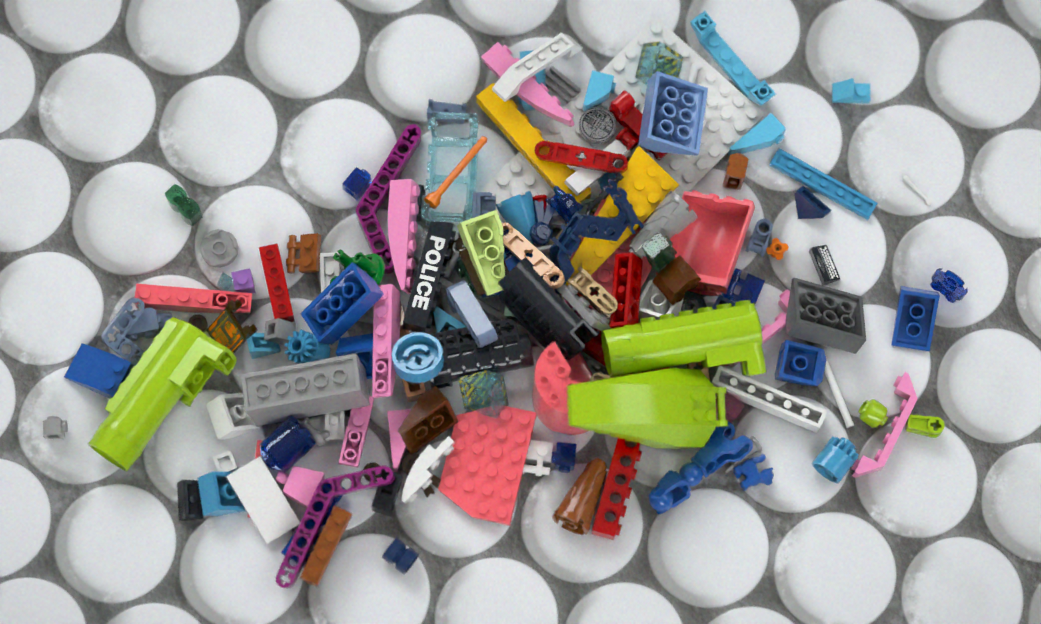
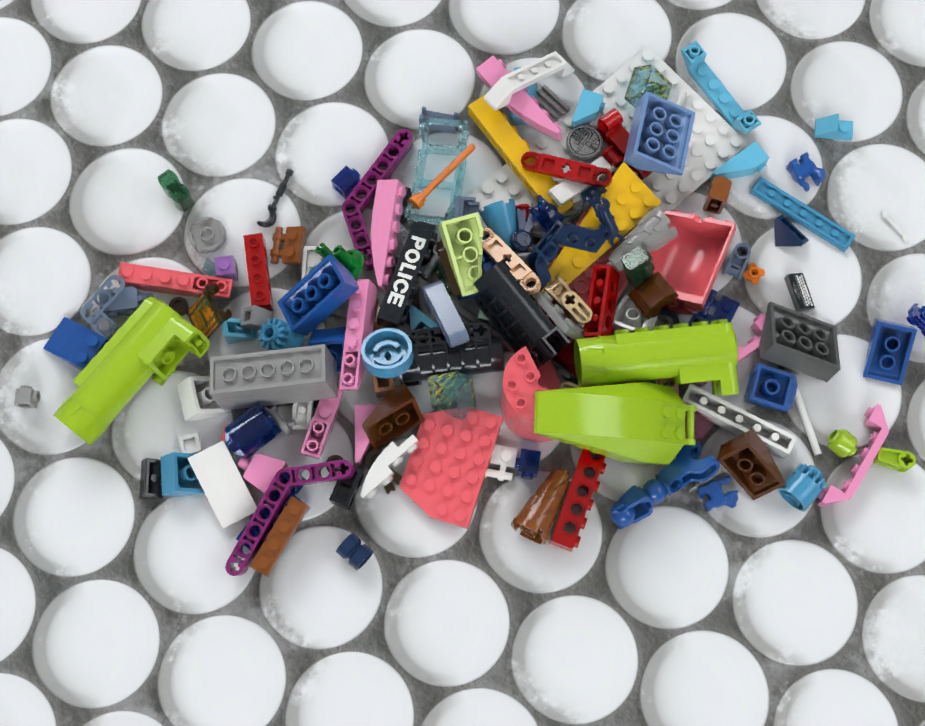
camera: 10 degrees right, 0 degrees up
none -> black piece [257,169,294,228]
none -> reddish brown slope [717,429,786,500]
none -> blue animal [786,152,826,191]

